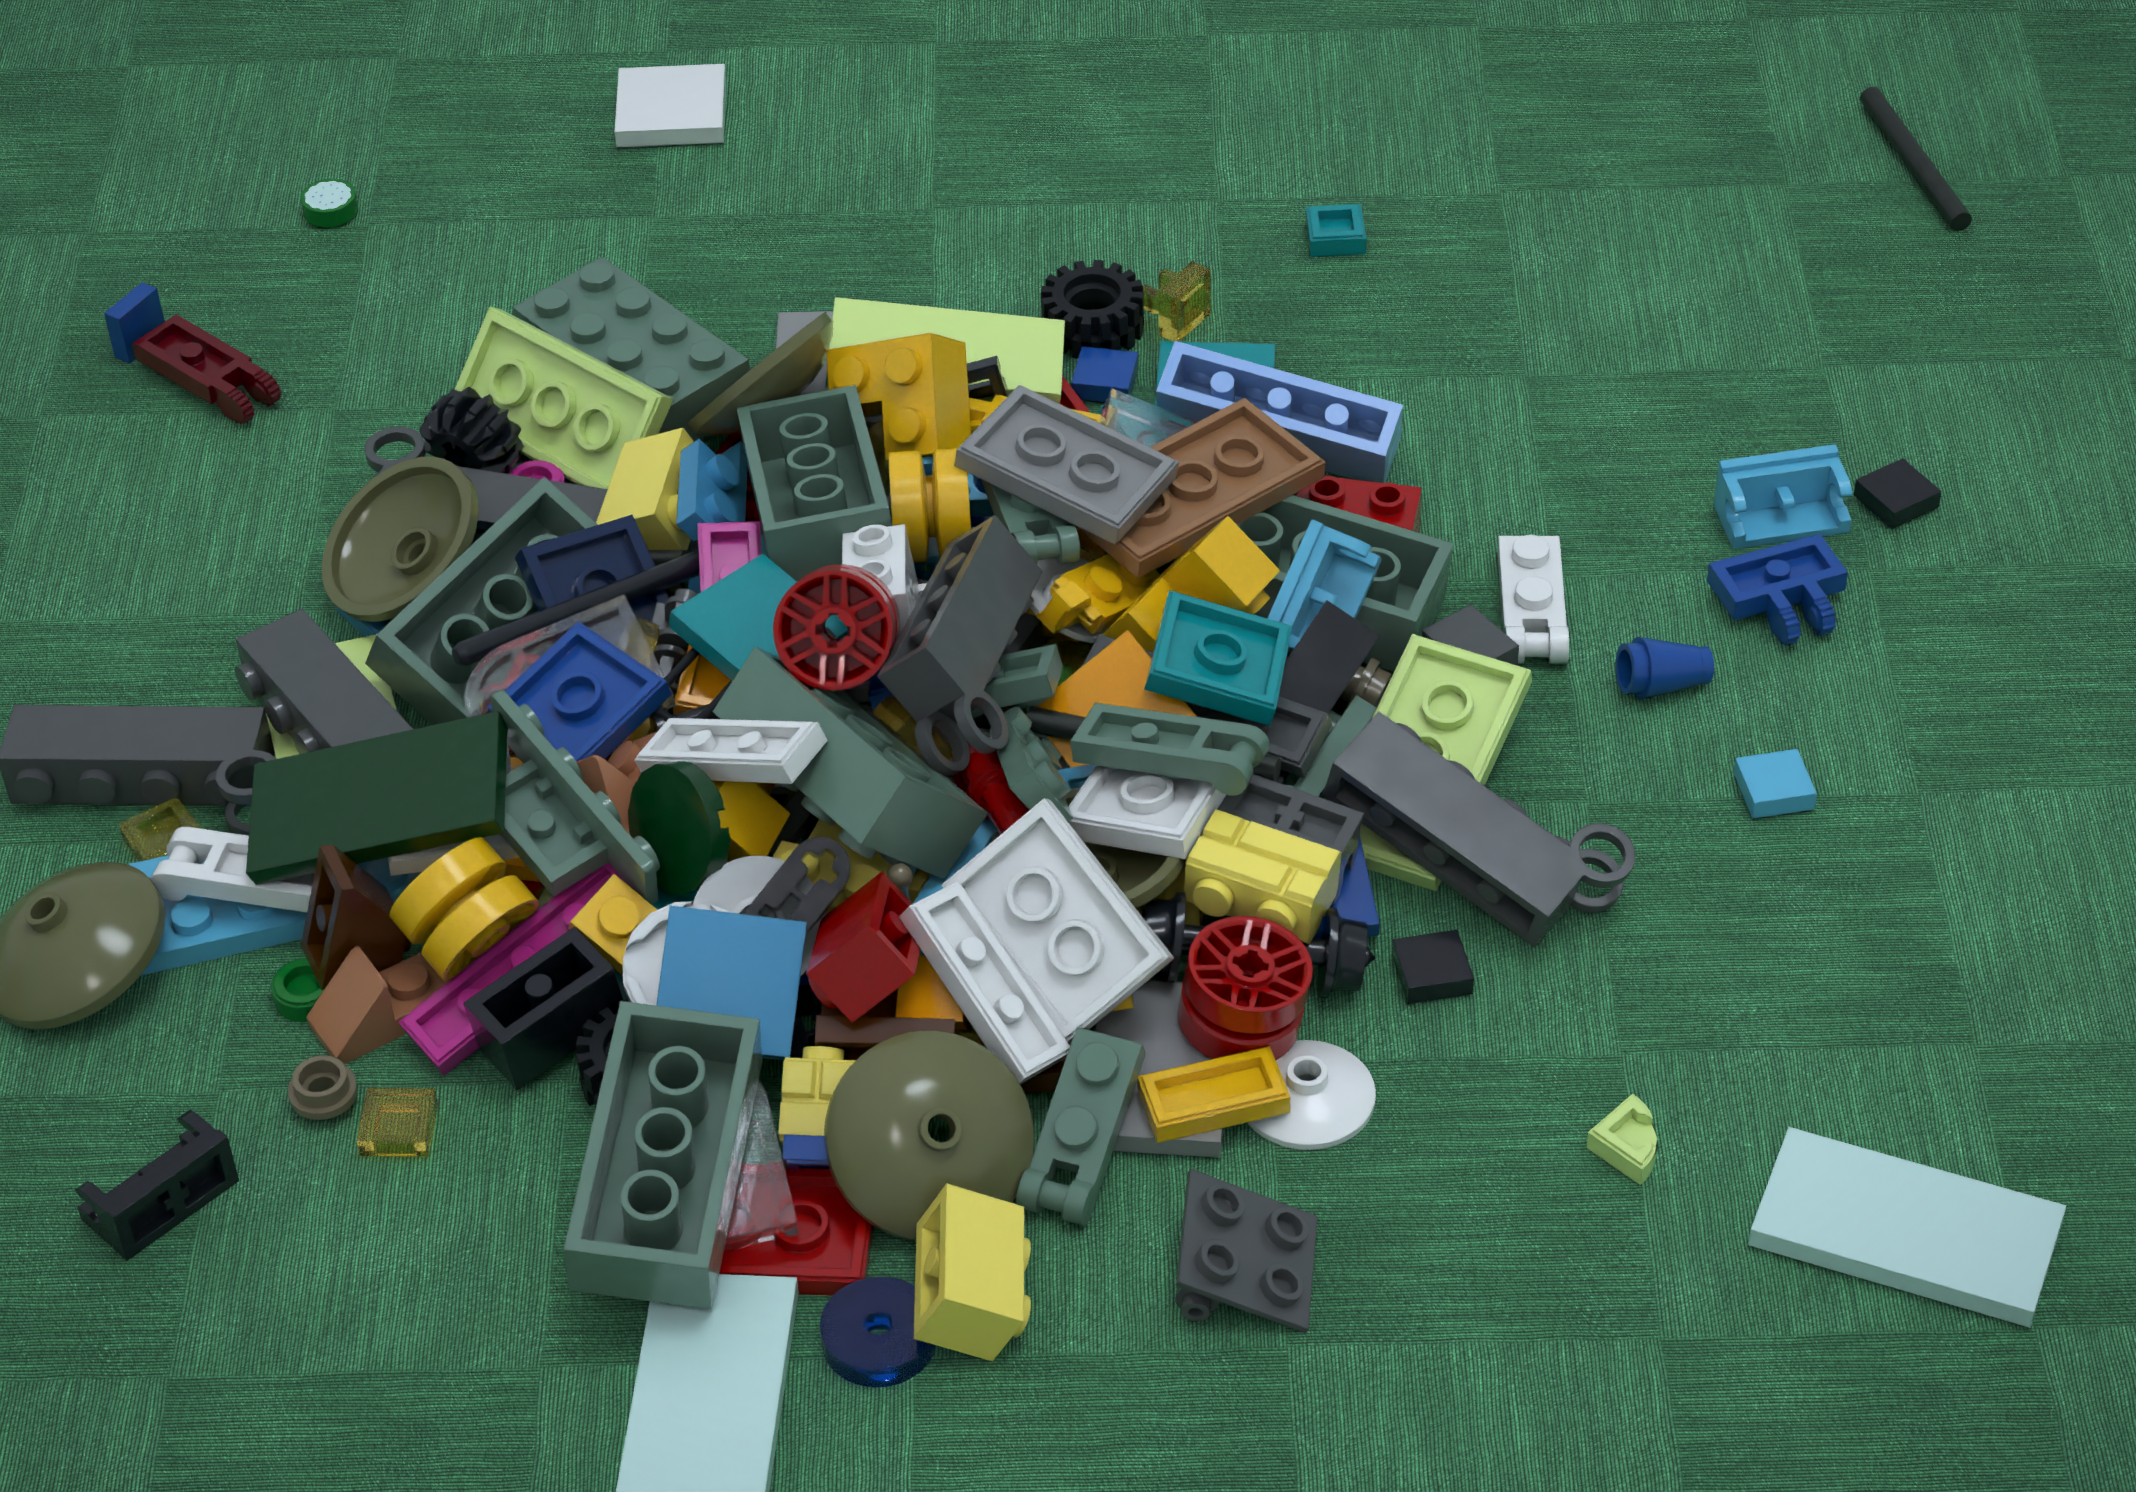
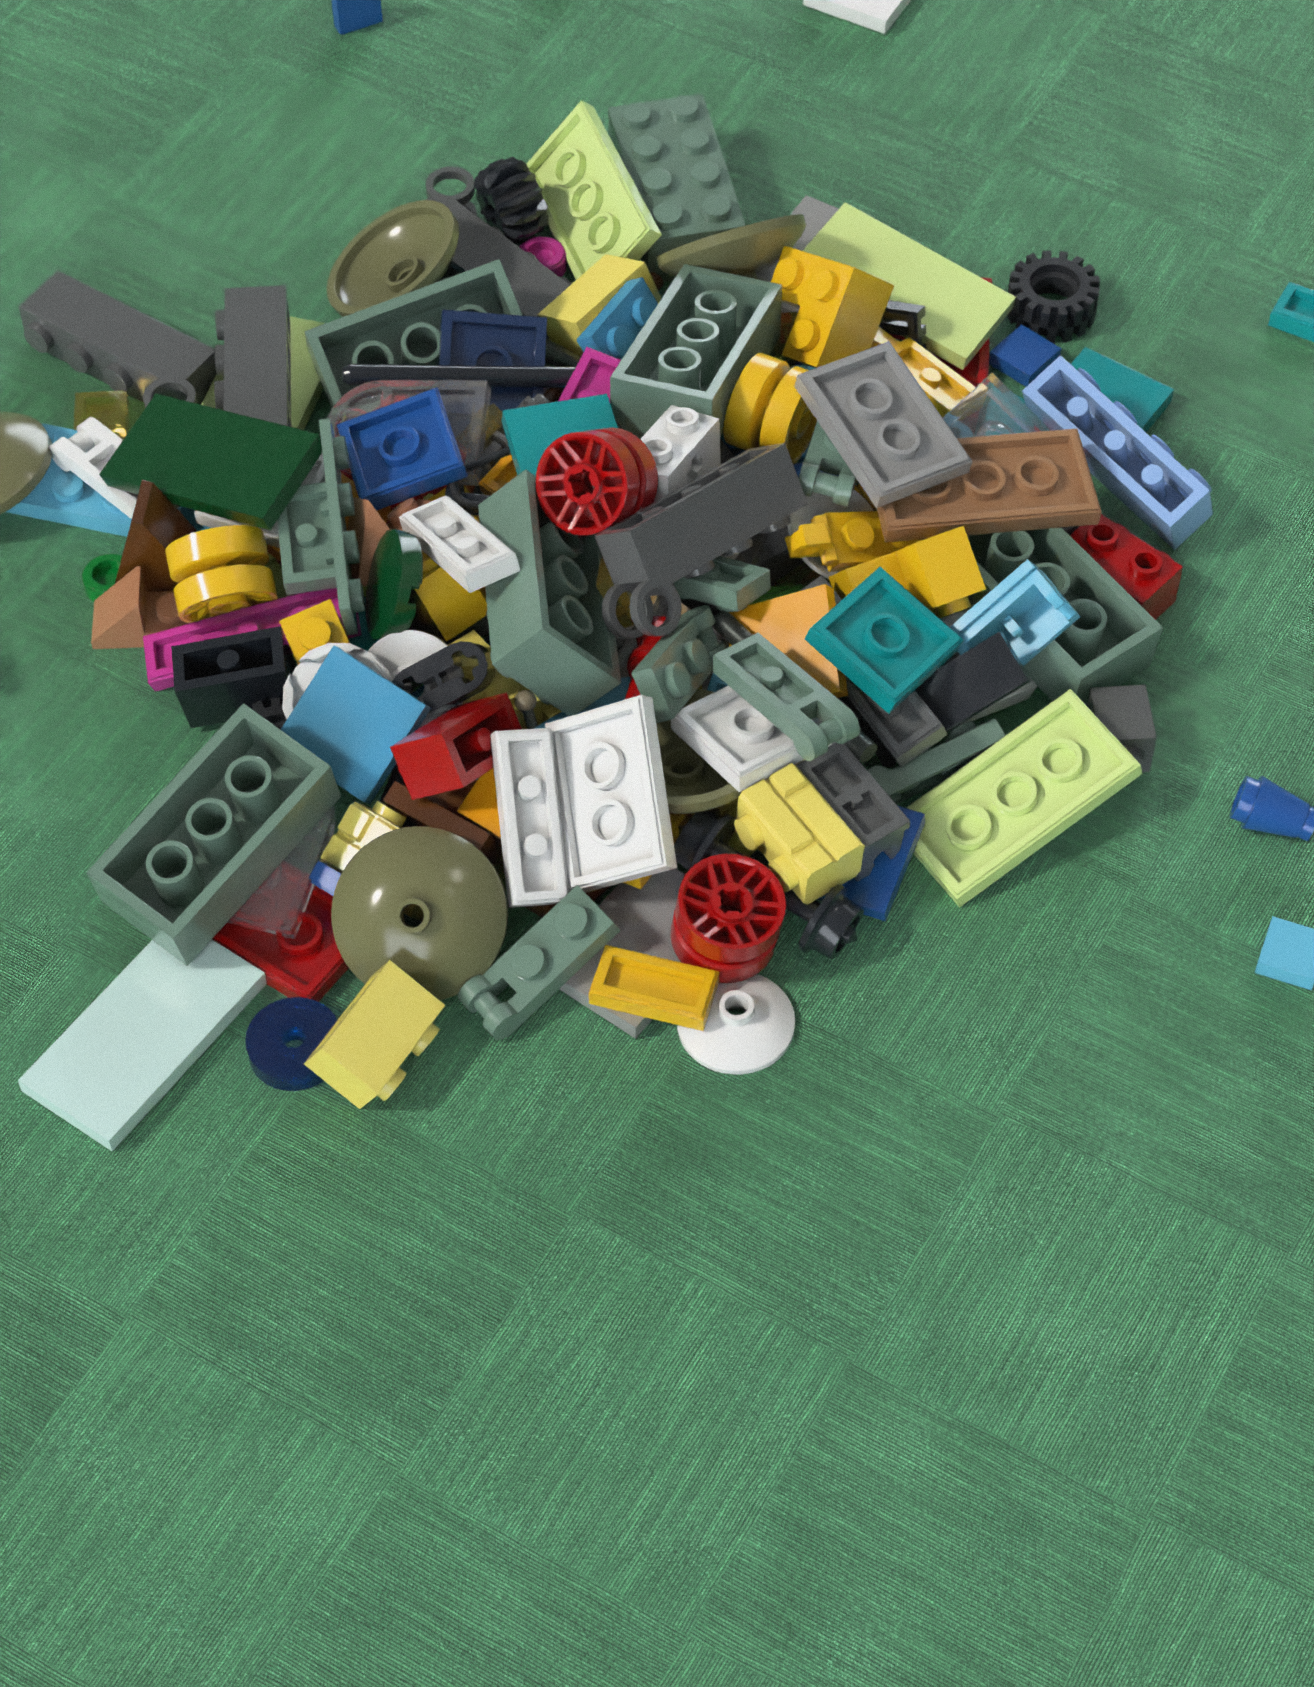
camera: 30 degrees right, 10 degrees up
dark red hinge [132,314,282,425] -> none
dark tan plate [288,1055,358,1120] -> none
clear yellow tile [356,1088,438,1157] -> none
clear yellow tile [1143,261,1211,342] -> none
dark grey hinge [1175,1169,1317,1333] -> none
dark grey hinge [1323,712,1635,948] -> none
dark tan plate [1339,658,1392,711] -> none
black tile [1392,929,1474,1004] -> none
white plate [1497,535,1569,664] -> none
yellowish green tile [1586,1094,1657,1185] -> none
light aqua tile [1748,1127,2067,1328] -> none

